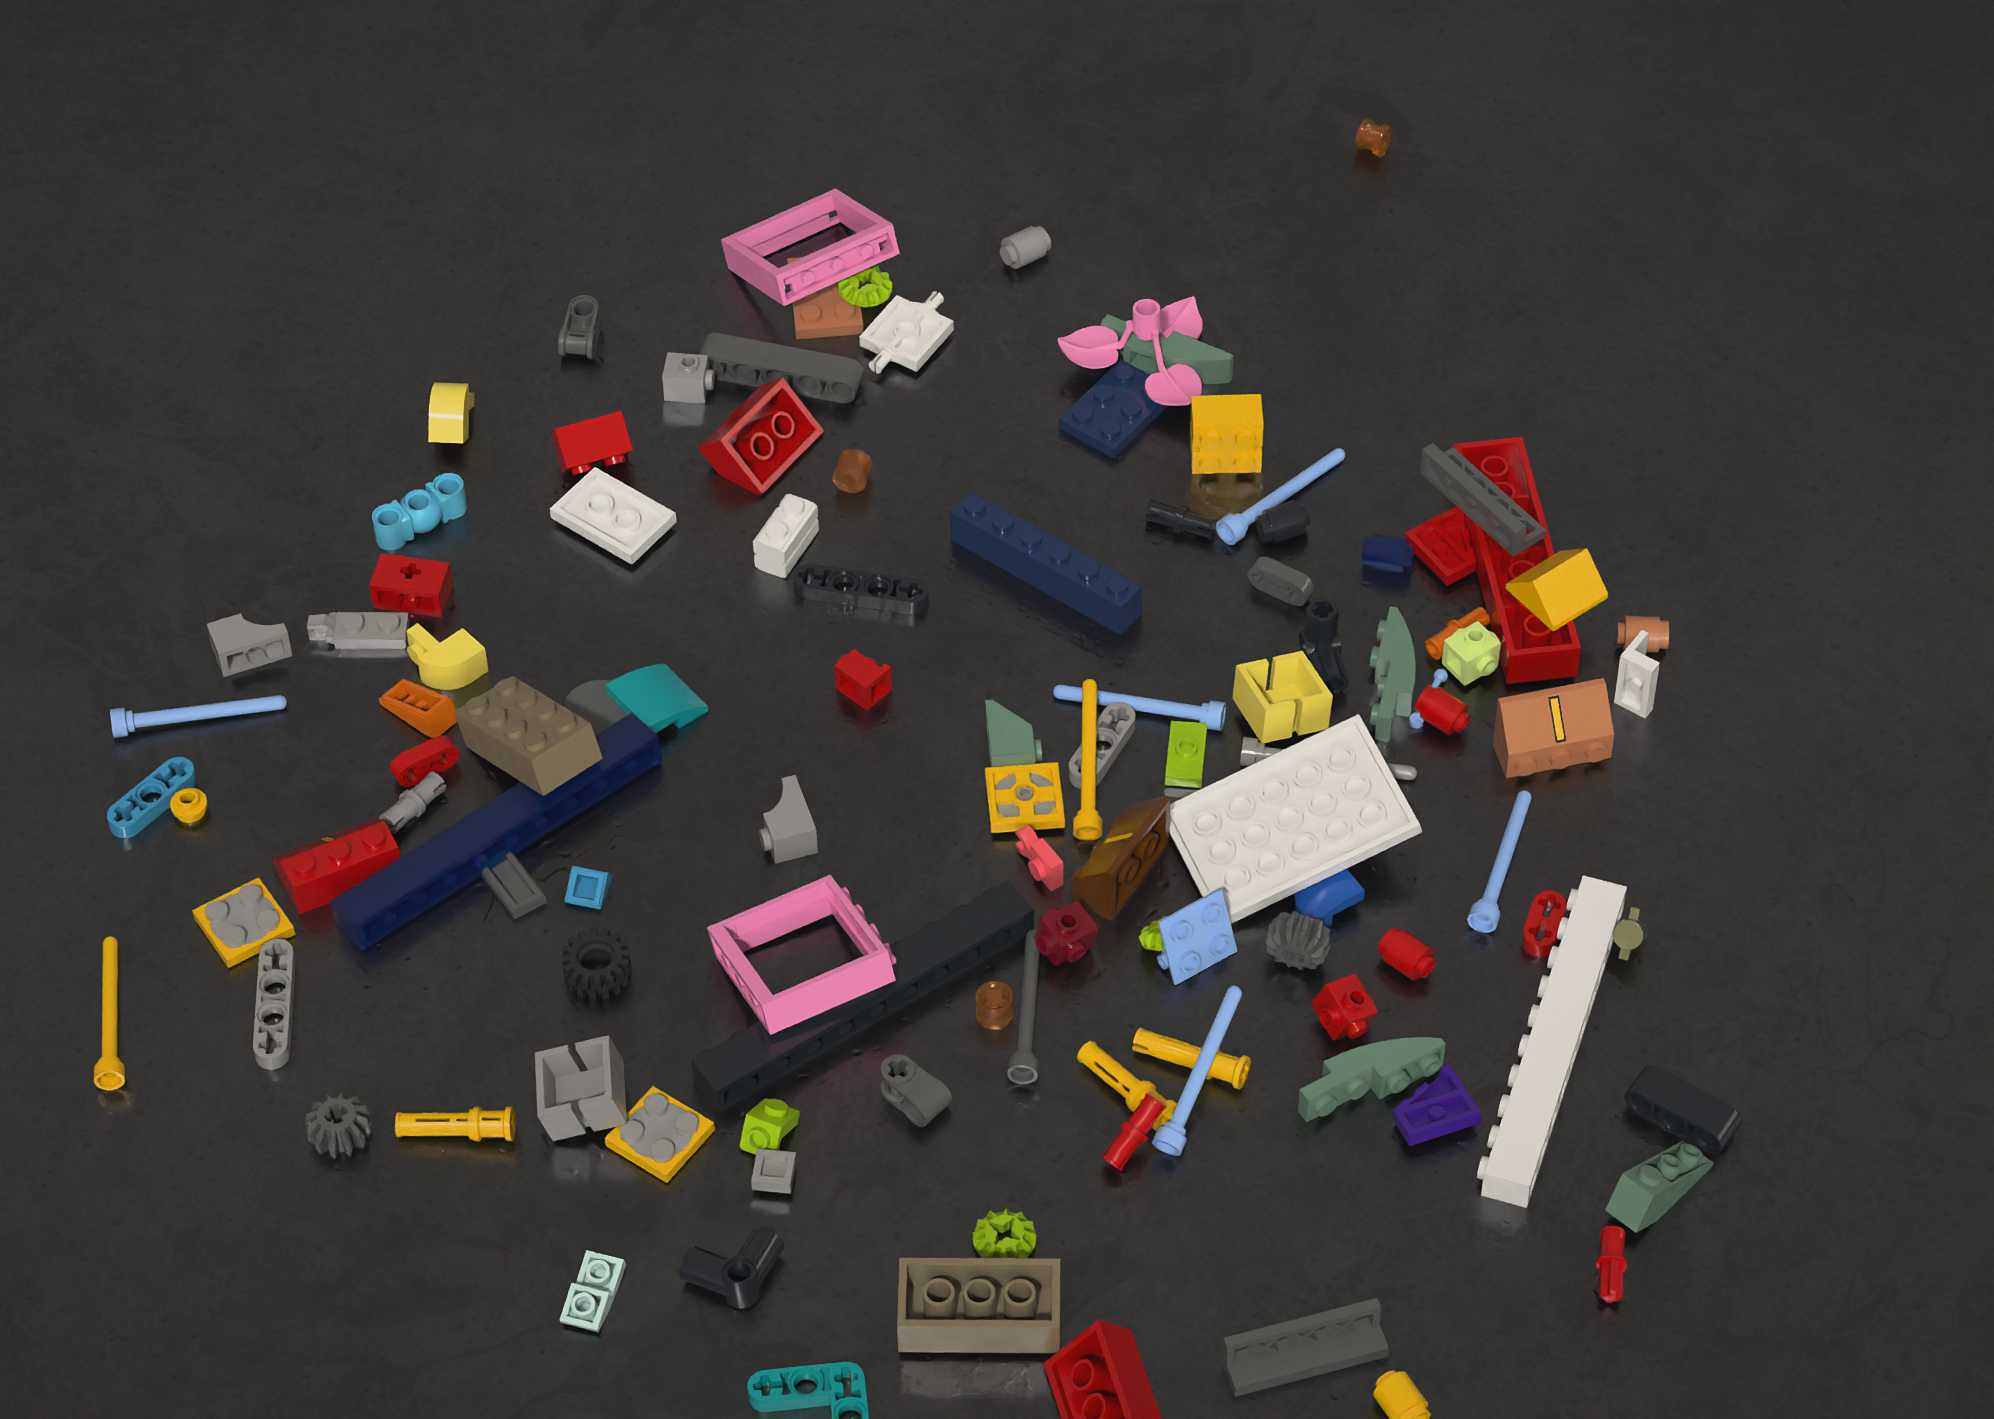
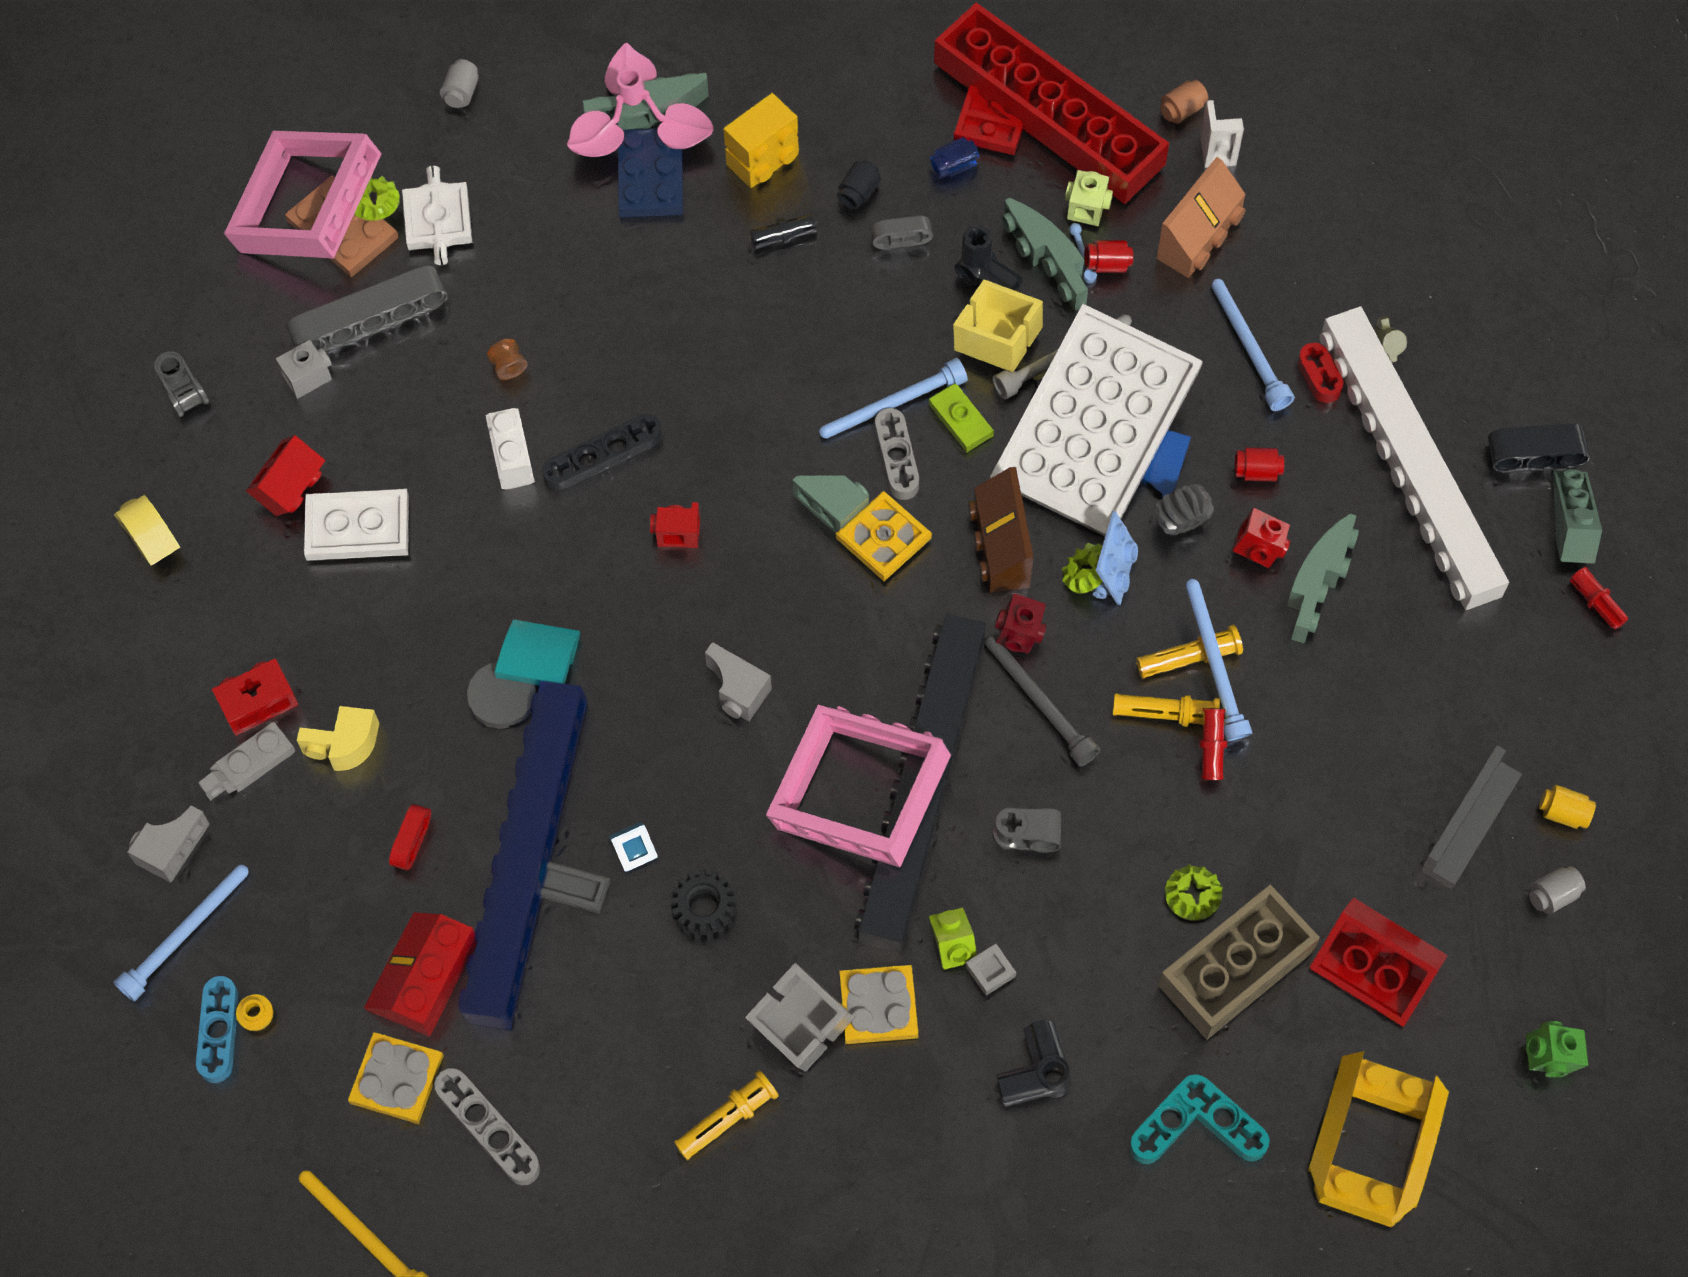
camera: 40 degrees left, 15 degrees up
dark grey gear [305,1091,372,1159] -> none
medium azure piece [372,473,467,550] -> none
orange slope [378,679,457,738] -> none
light grey pin [379,772,446,834] -> none
dark tan brick [454,676,603,796] -> none
light aqua slope [559,1250,626,1332] -> none
red slope [699,377,824,495] -> none
dark blue brick [950,491,1142,635] -> none
clear orange wheel [975,981,1013,1030] -> none
coral plate [1015,825,1063,891] -> none
yellow piece [1073,679,1103,840] -> none
light blue piece [1216,448,1345,545] -> none
dark purple wing [1393,1063,1481,1146] -> none
dark grey fence [1420,443,1546,557] -> none
orange axle [1425,607,1490,660] -> none
yellow slope [1506,548,1608,632] -> none

